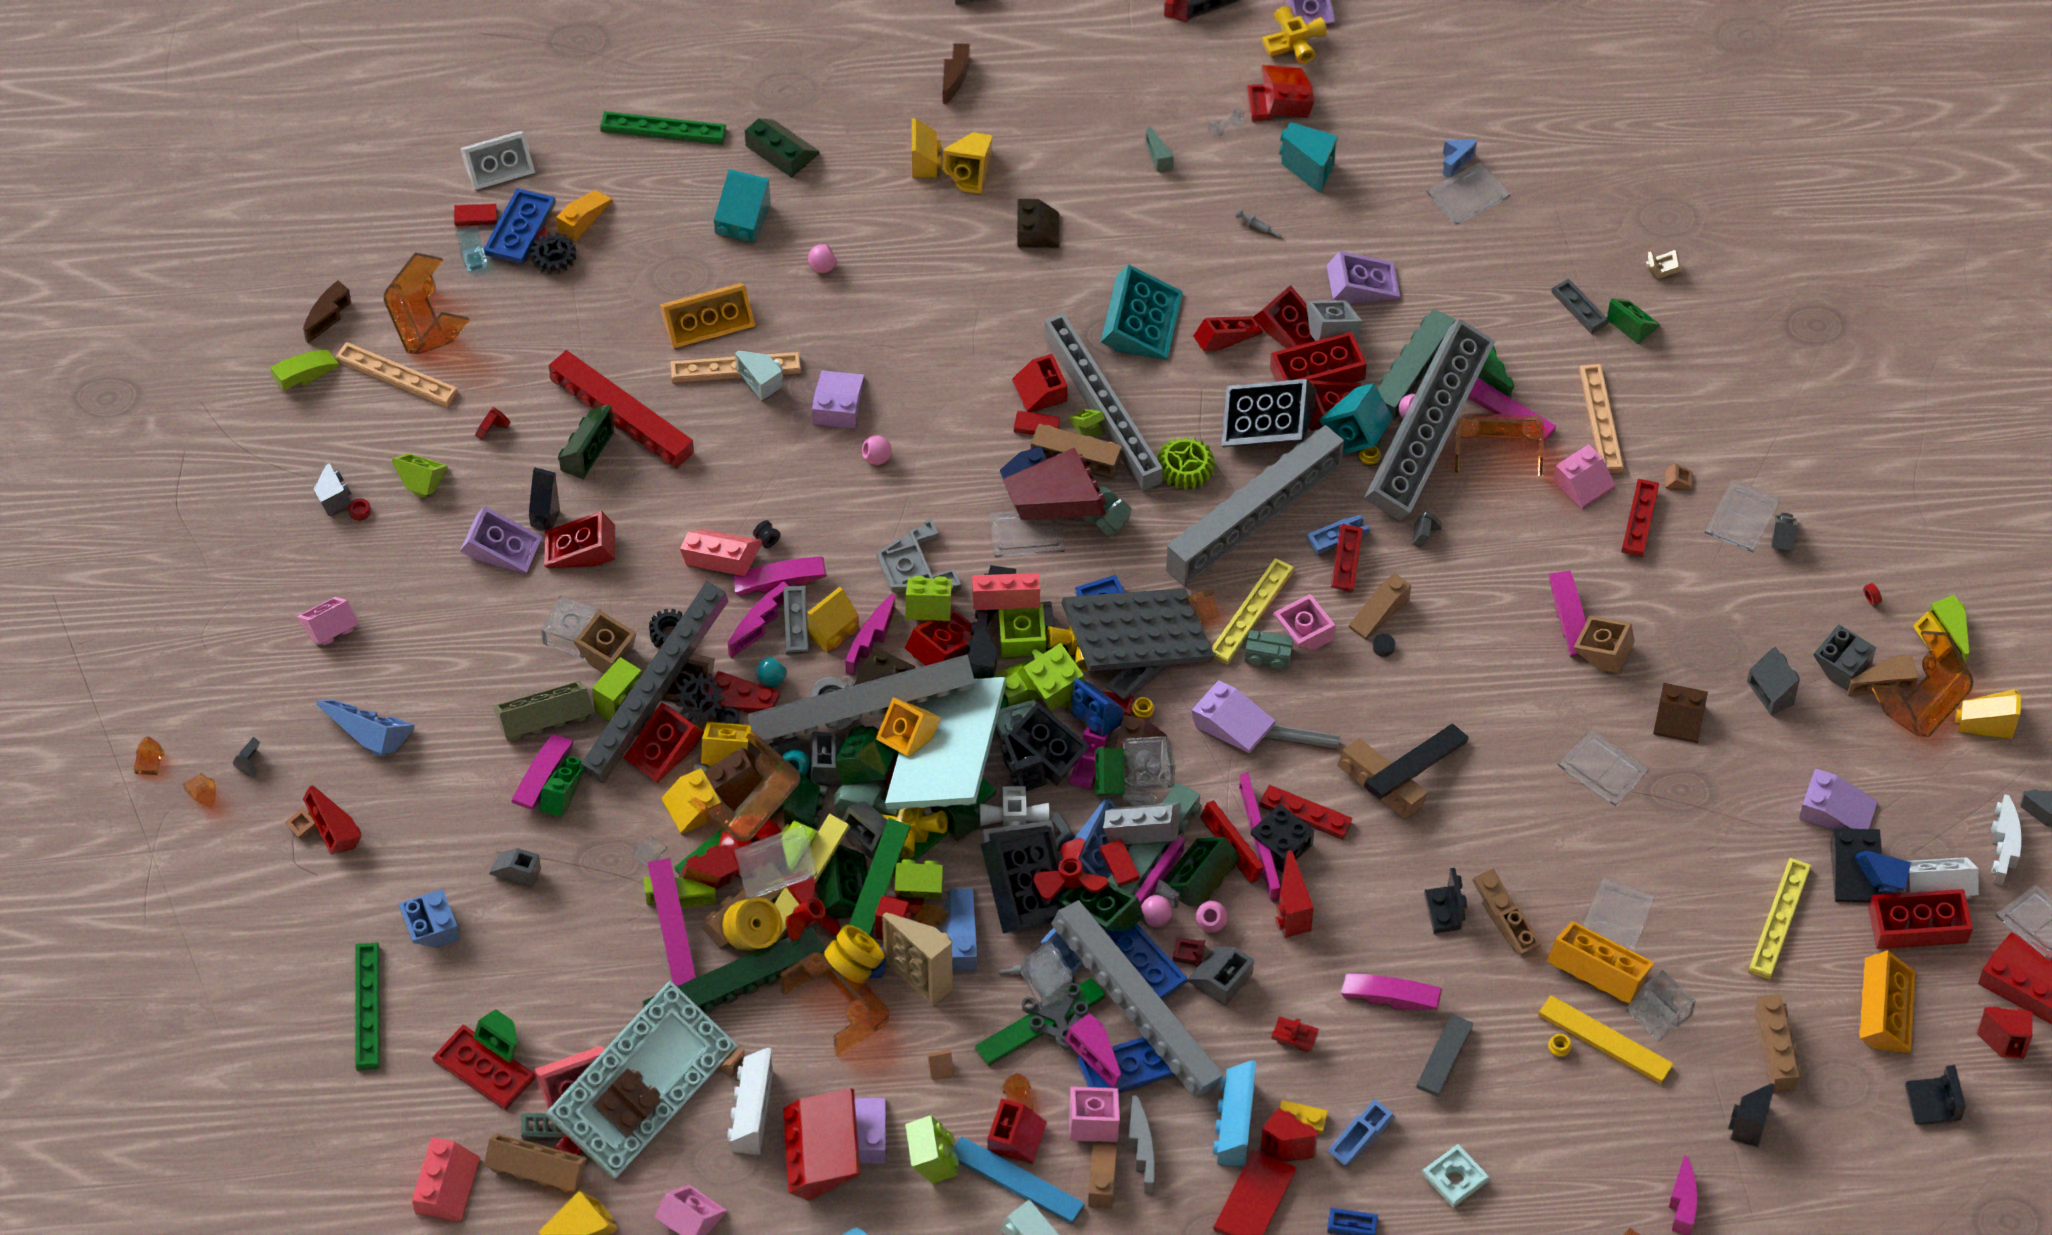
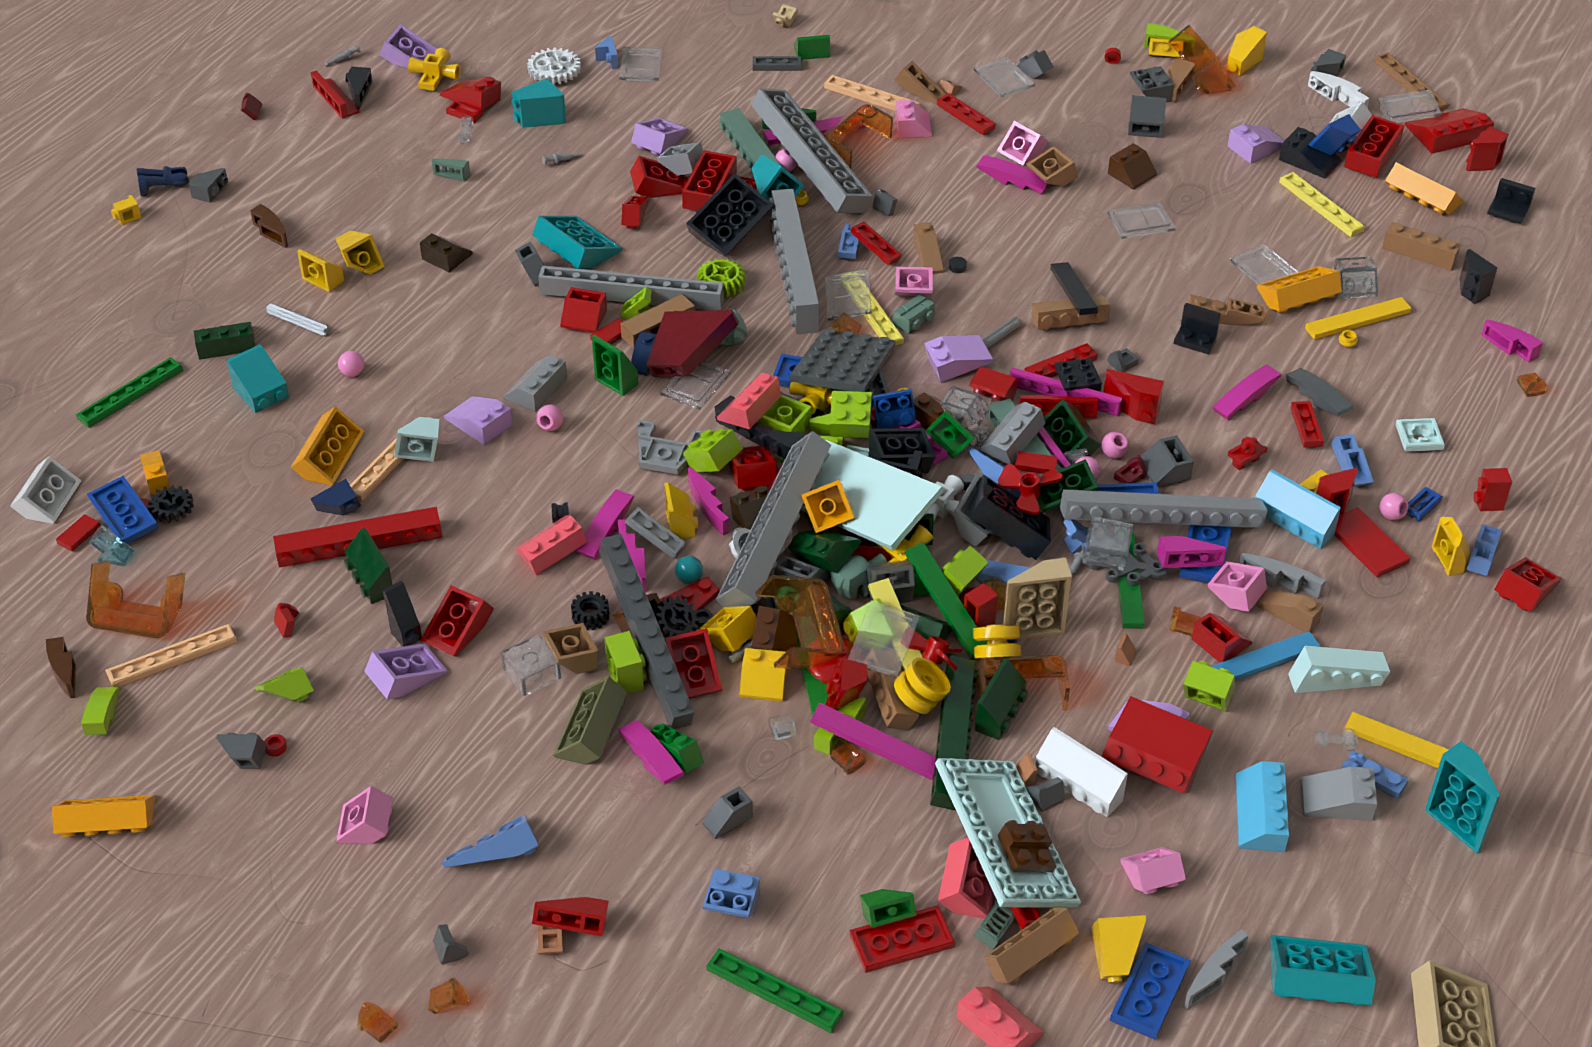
camera: 55 degrees left, 10 degrees down
none -> light orange slope [52,794,155,837]
none -> axle [266,303,330,336]
none -> dark blue slope [310,479,361,516]
none -> light grey slope [503,355,567,412]
none -> dark grey slope [515,242,545,287]
none -> white gear [527,47,581,84]
none -> green slope [592,335,638,396]
none -> clear piece [825,269,872,321]
none -> clear orange tile [831,741,867,775]
none -> medium nougat slope [895,61,946,105]
none -> red slope [969,366,1020,401]
none -> dark green slope [975,658,1028,740]
none -> bright pink slope [997,121,1048,166]
none -> dark grey tile [1027,777,1065,811]
none -> dark grey tile [1107,348,1139,372]
none -> red plate [1290,401,1324,448]
none -> bright pink piece [1379,493,1408,521]

